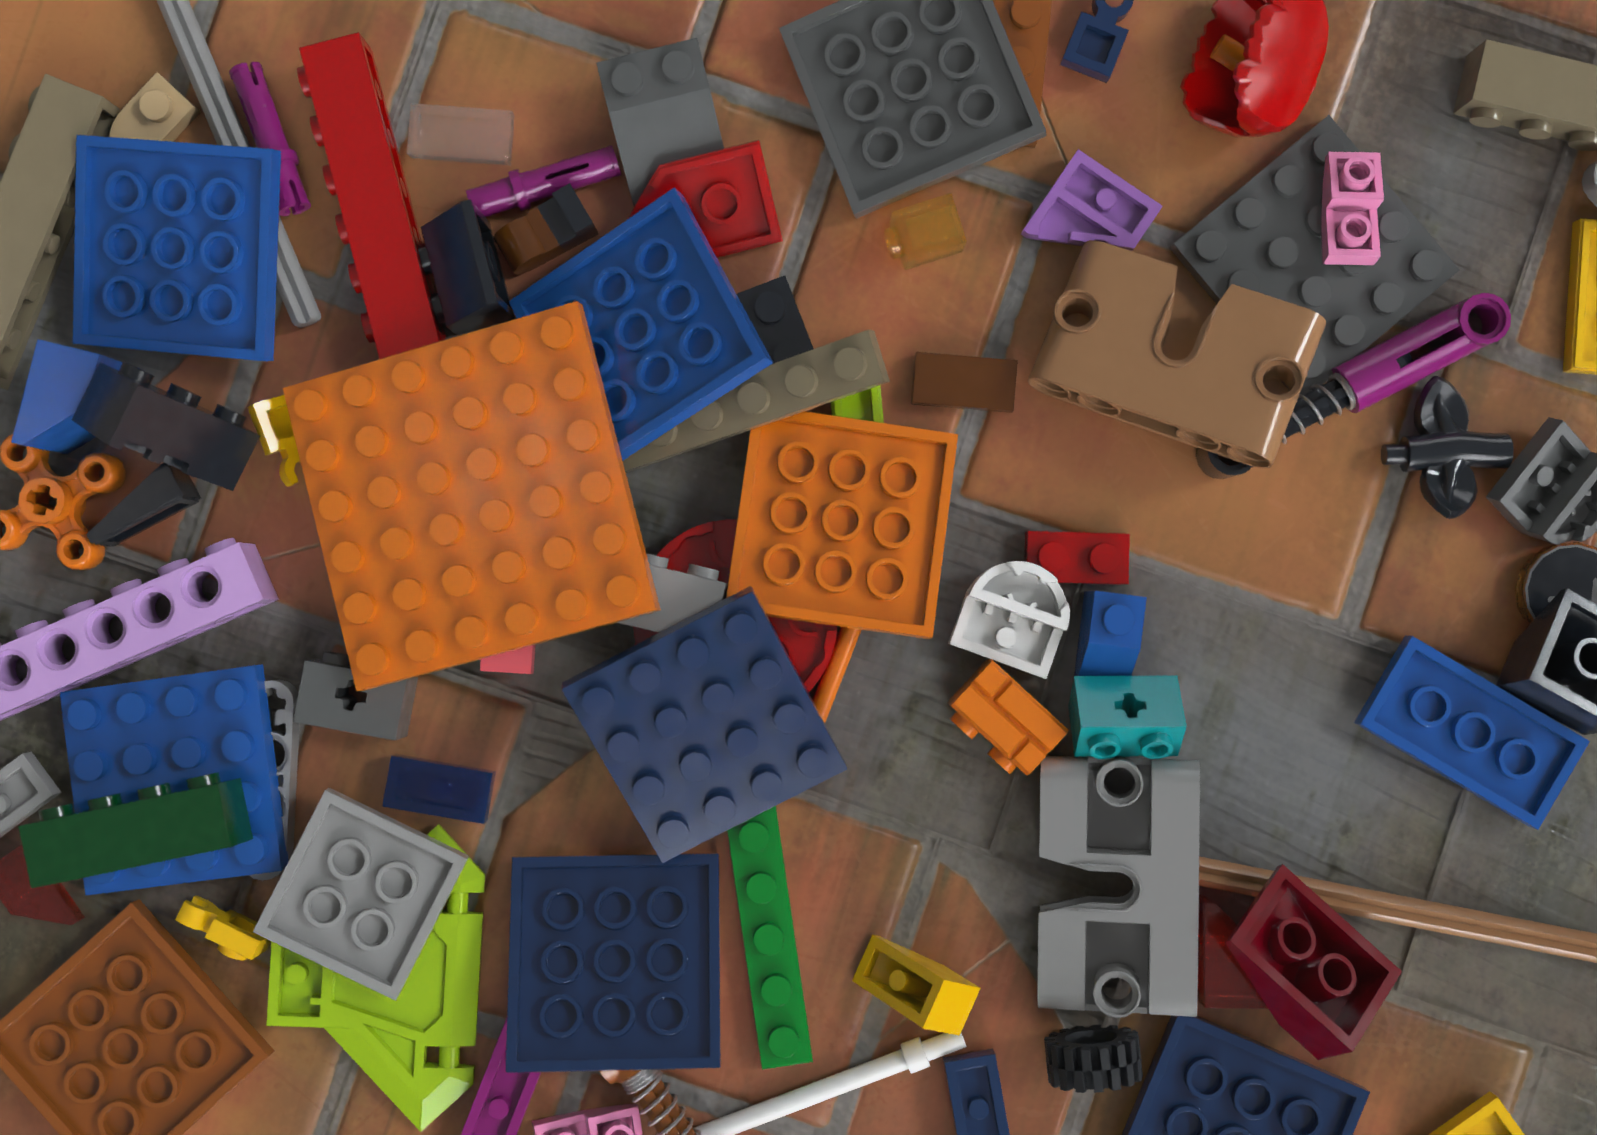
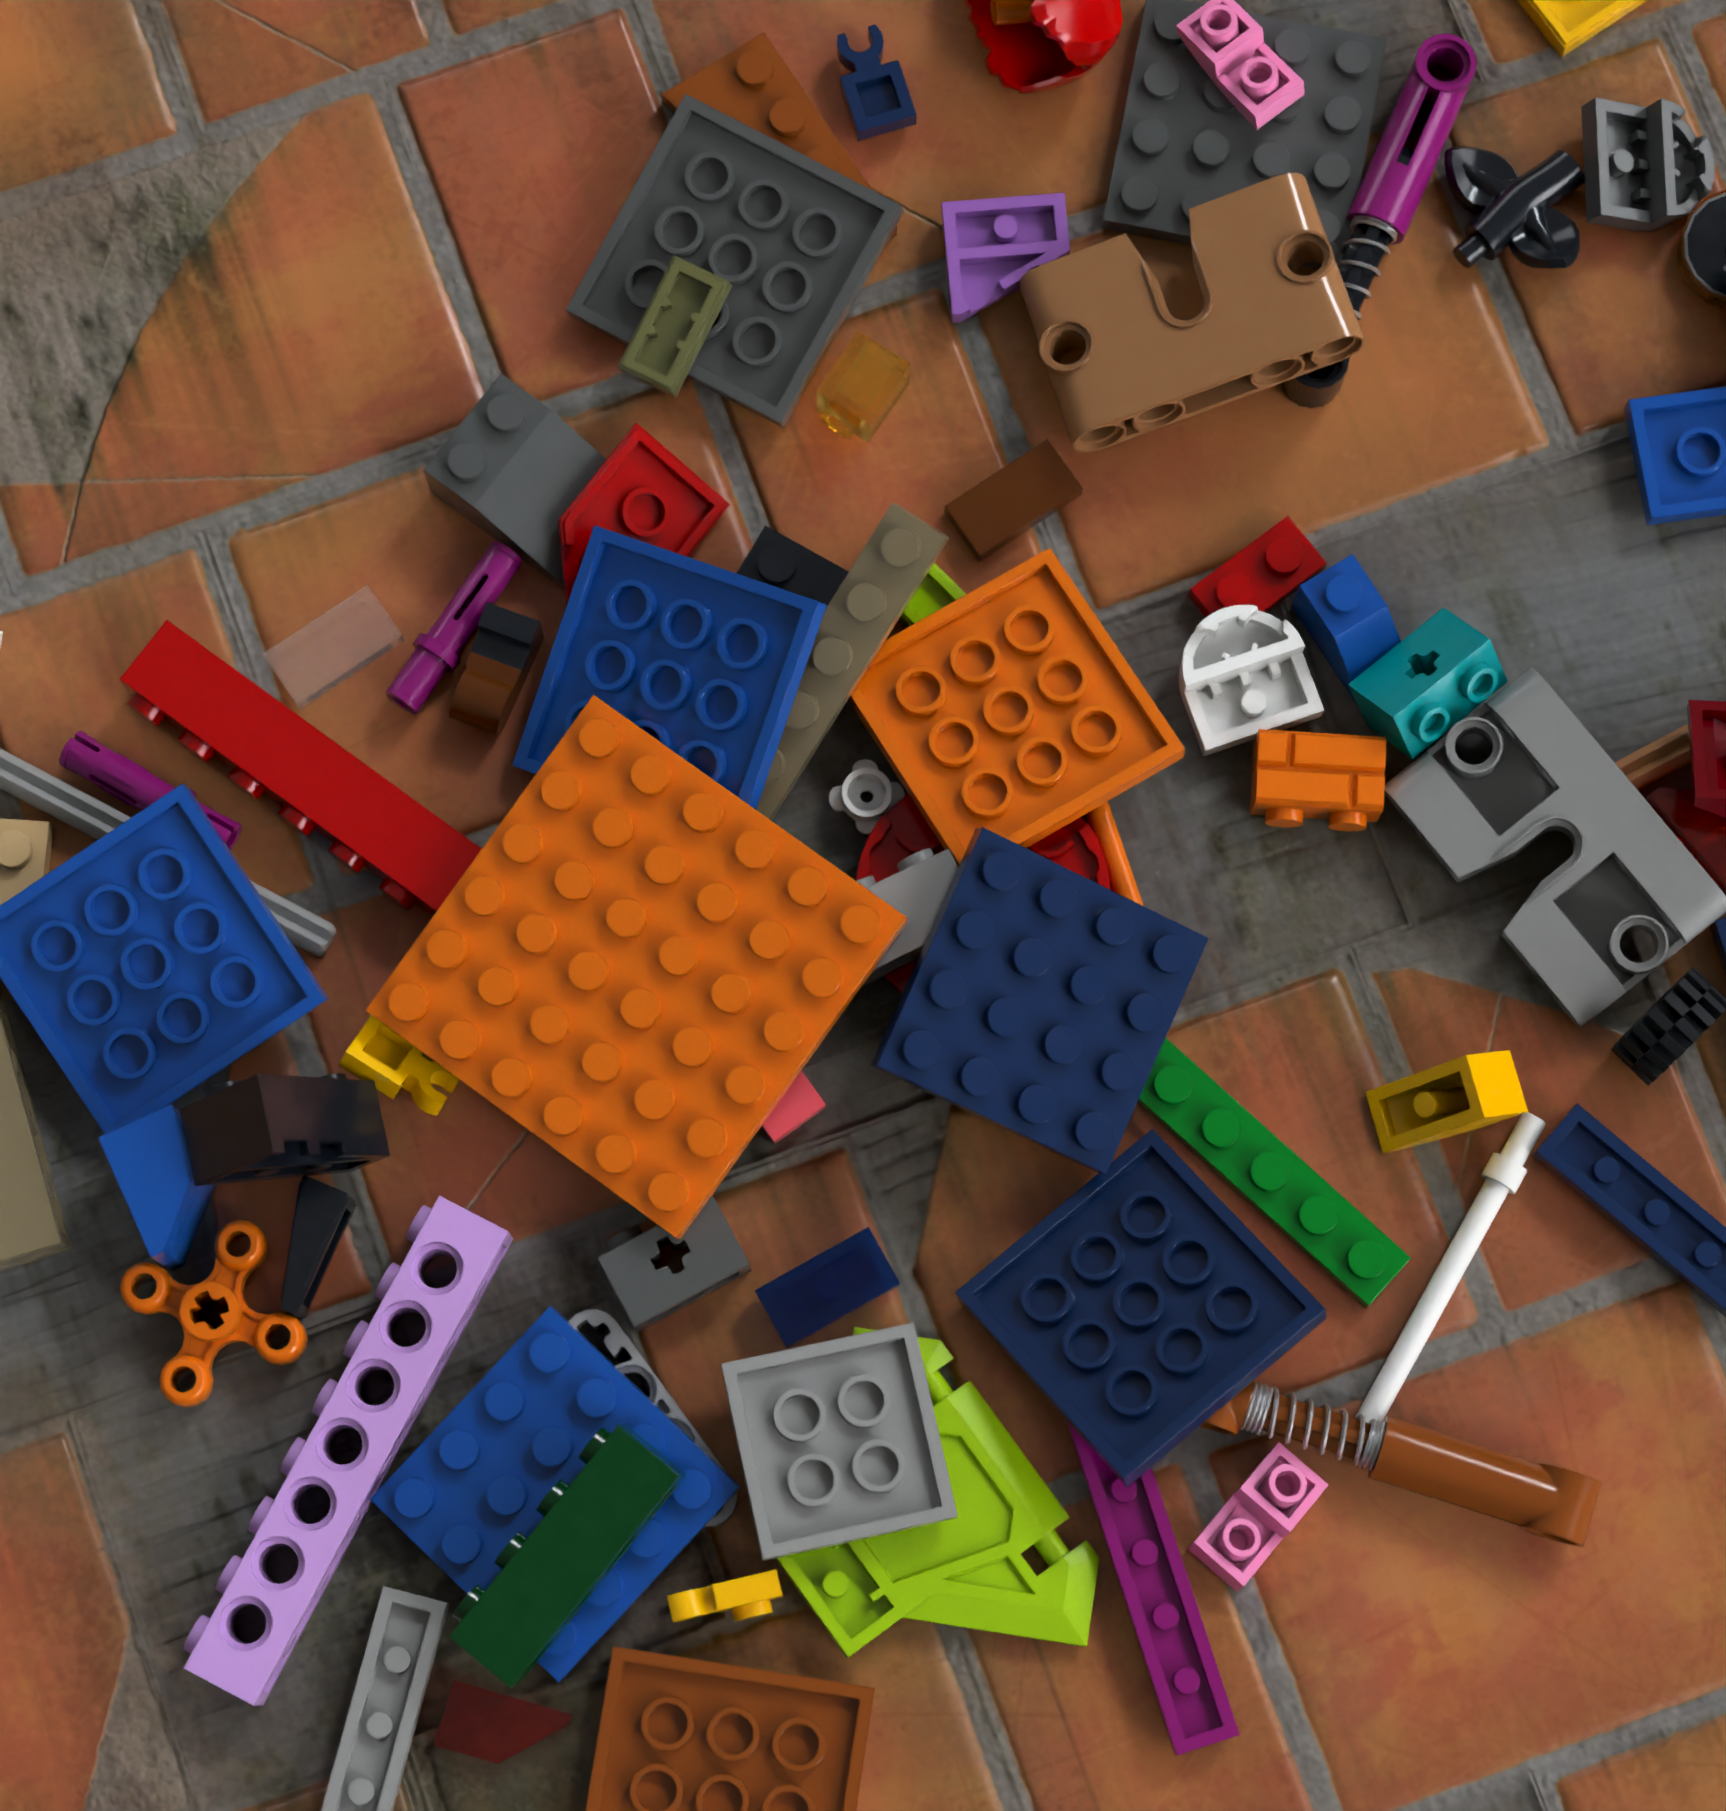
camera: 40 degrees left, 10 degrees down
black slope [418,199,515,335] -> none
none -> olive plate [617,255,732,398]
none -> white plate [829,759,905,835]

